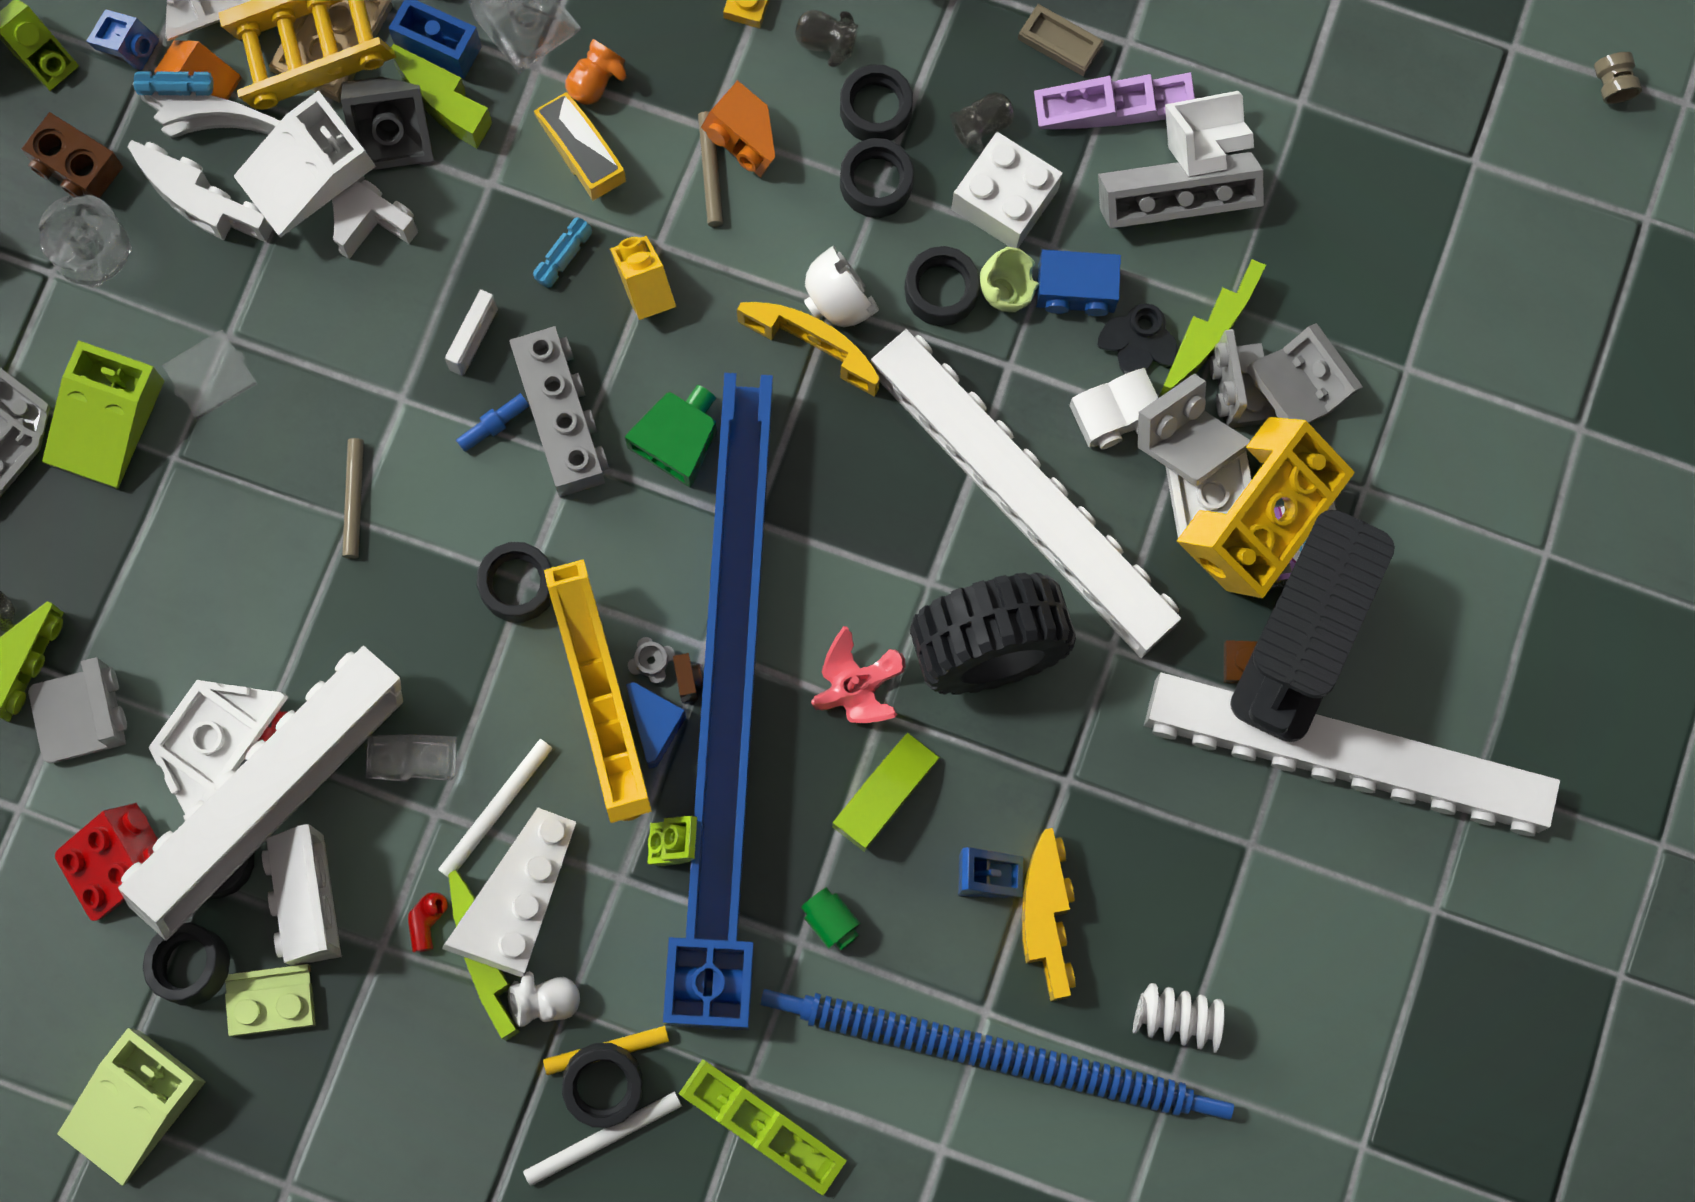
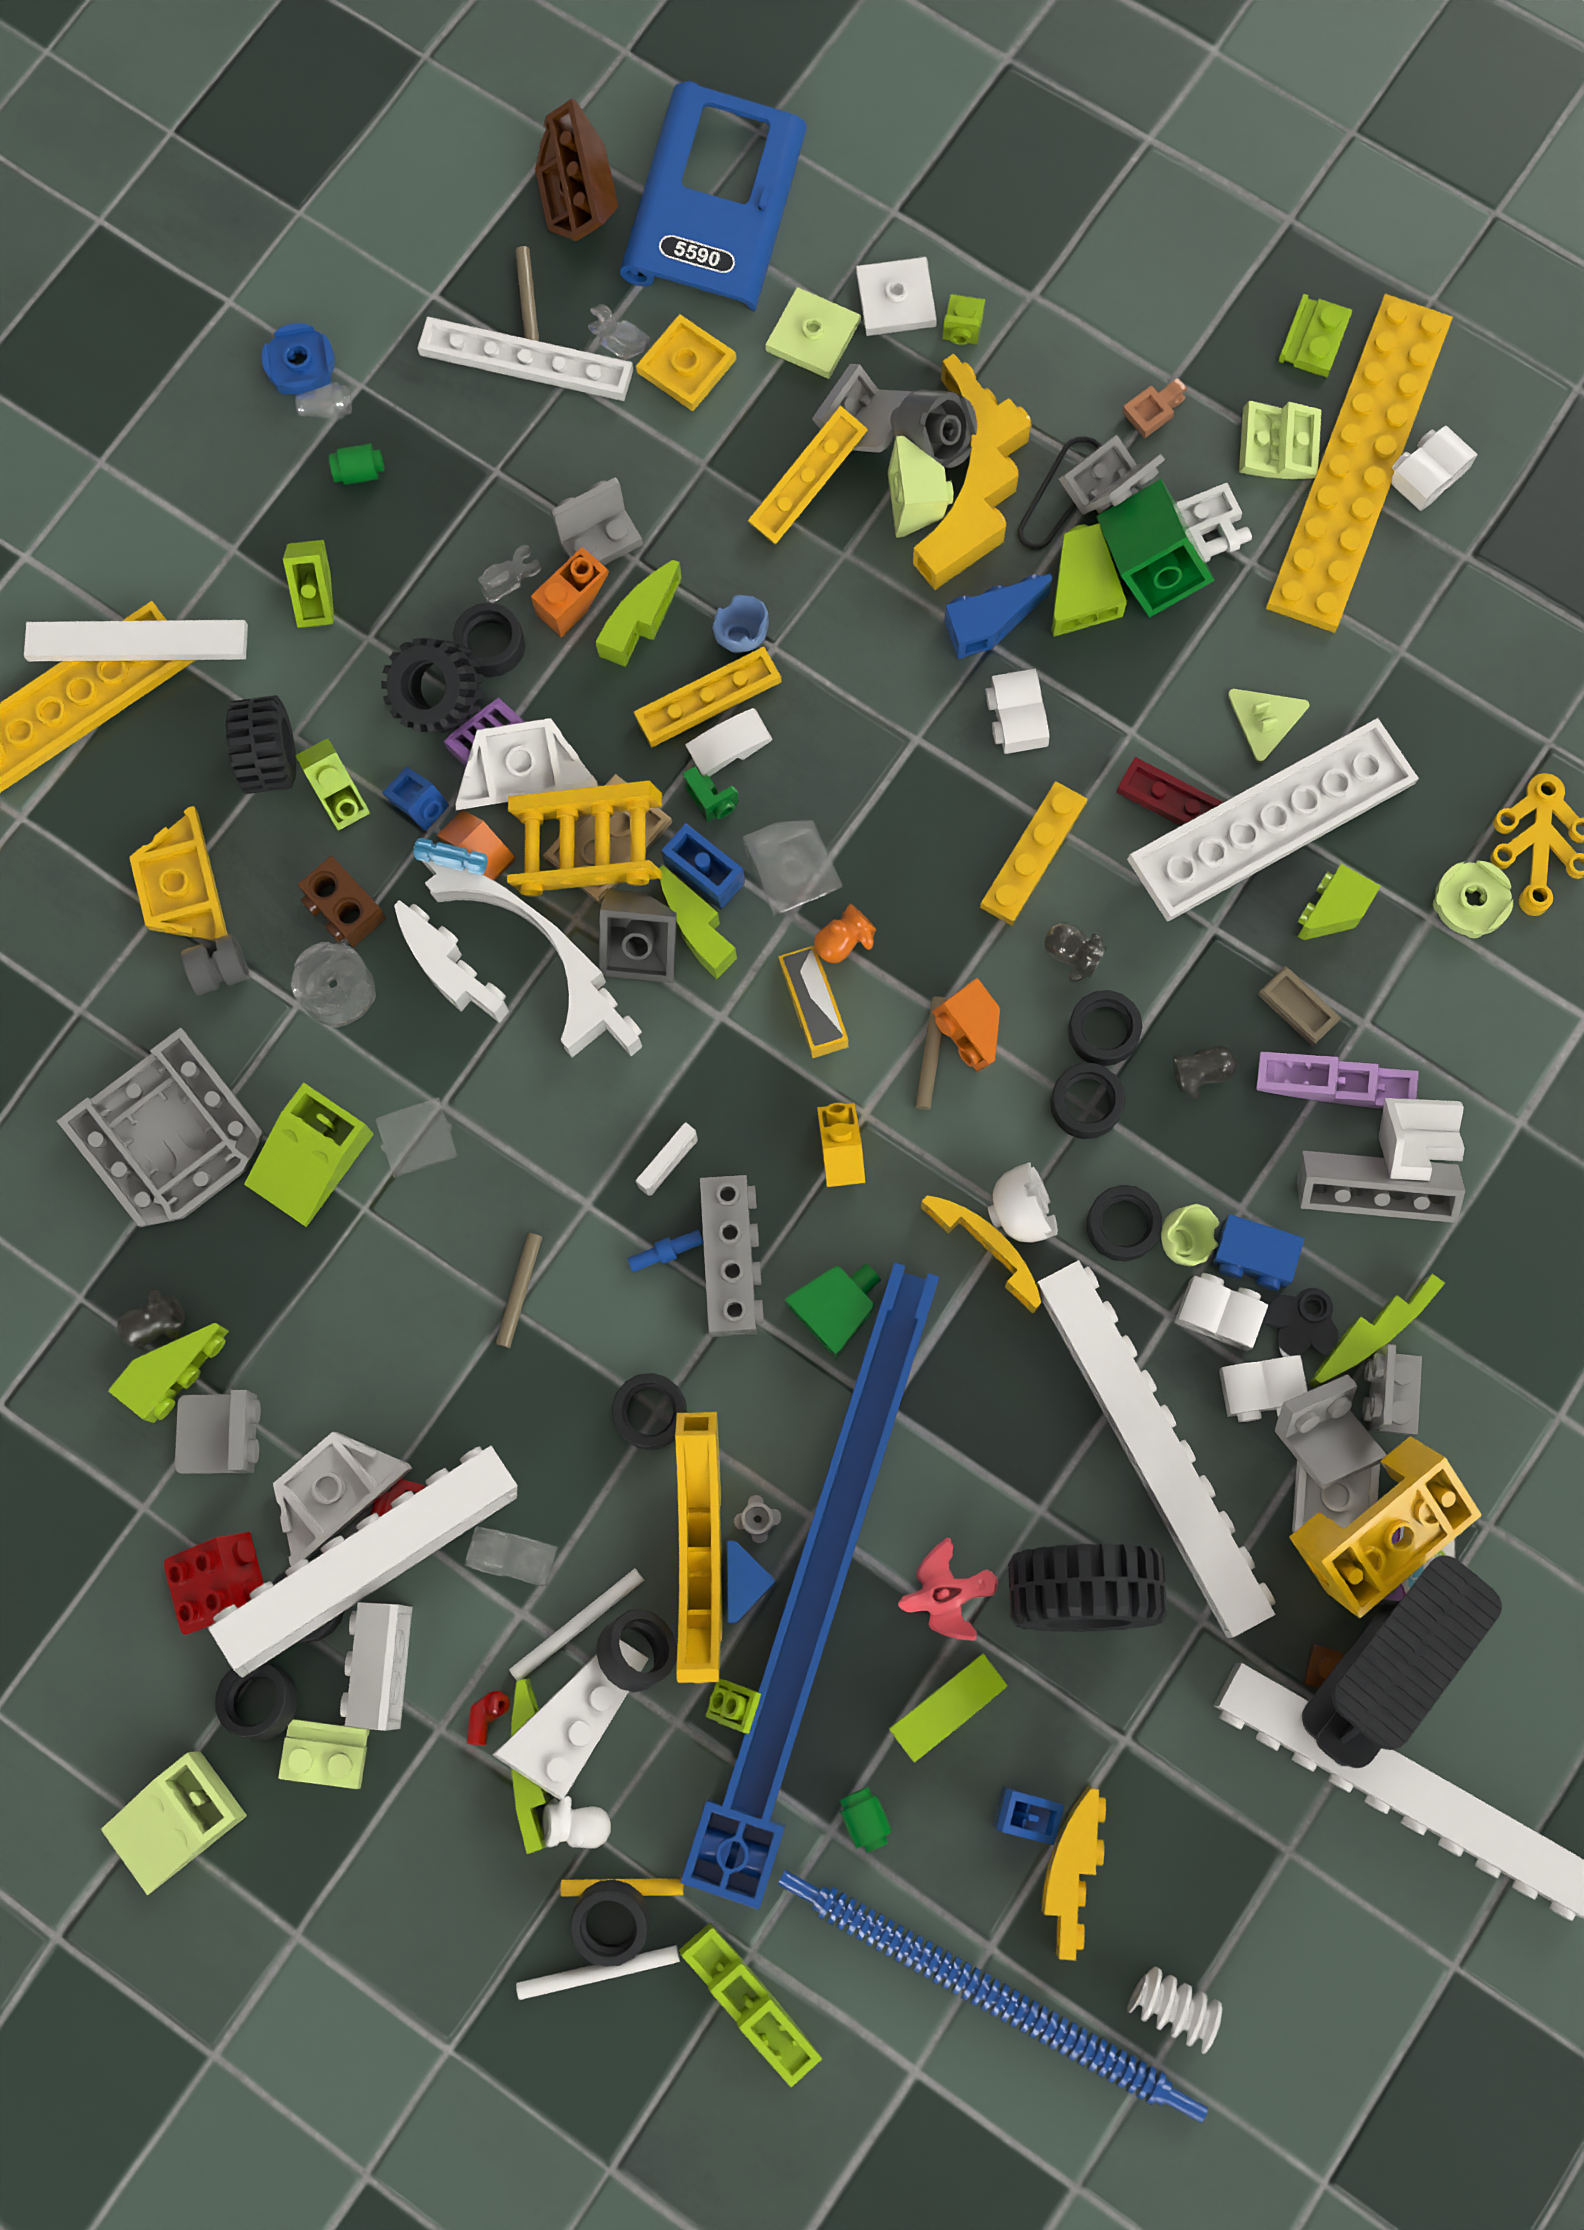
camera: 25 degrees right, 0 degrees up
white slope [234,90,376,238] -> none
dark azure axle [533,217,592,288] -> none
reddish brown plate [673,653,703,703] -> none
white brick [951,132,1063,248] -> none
light grey bracket [1247,323,1363,423] -> none
none -> black tyre [596,1609,677,1693]
none -> white brick [1174,1273,1268,1351]

